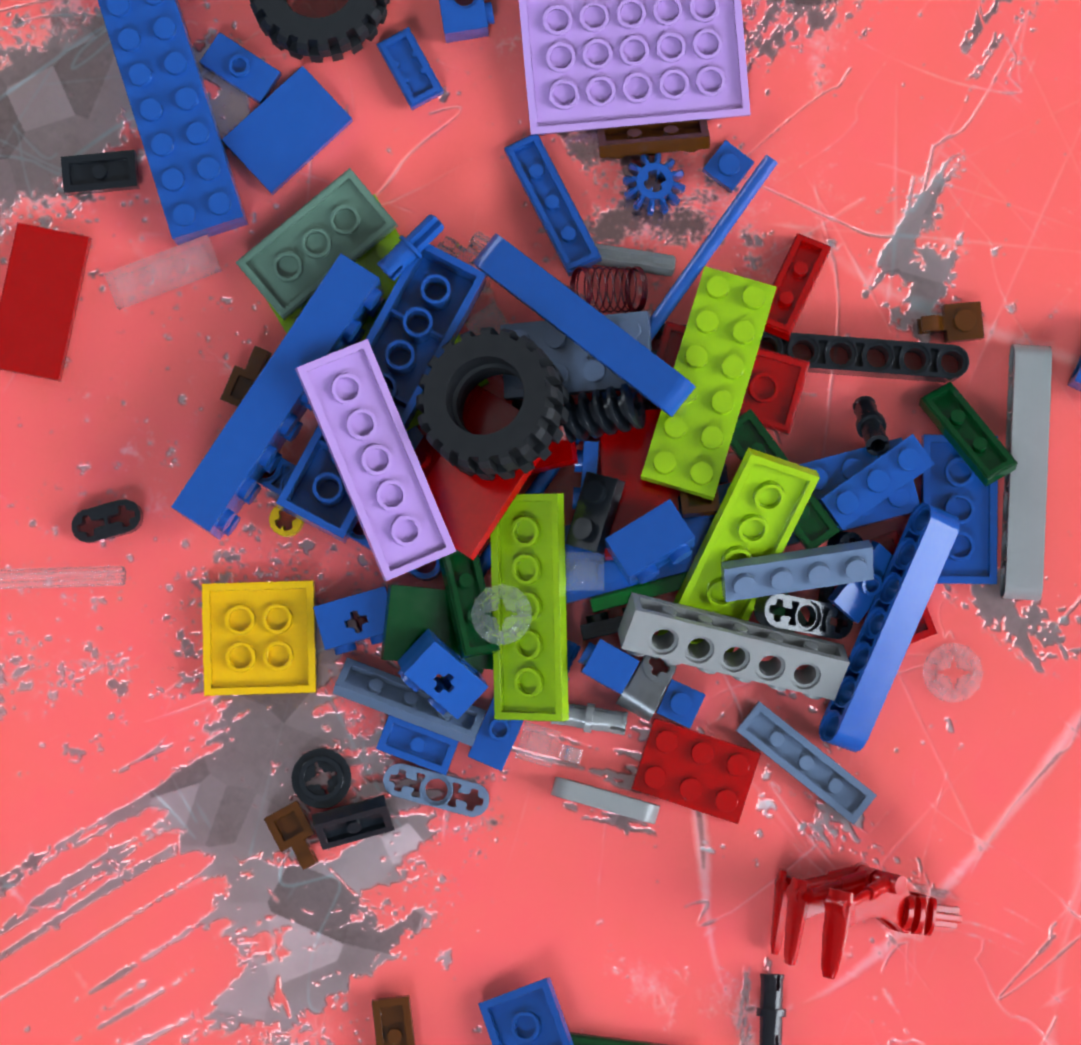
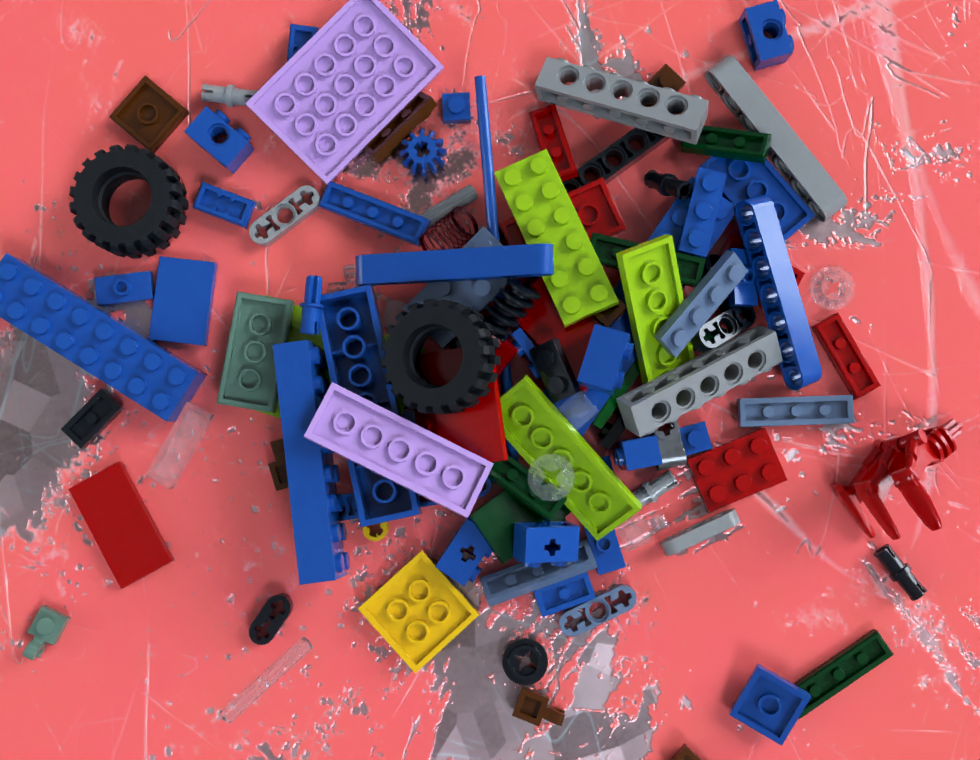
camera: 40 degrees left, 0 degrees up
black plate [312,795,395,850] -> none
none -> light grey beam [249,185,321,247]
none -> light grey brick [535,57,709,145]
none -> red tile [811,313,881,400]

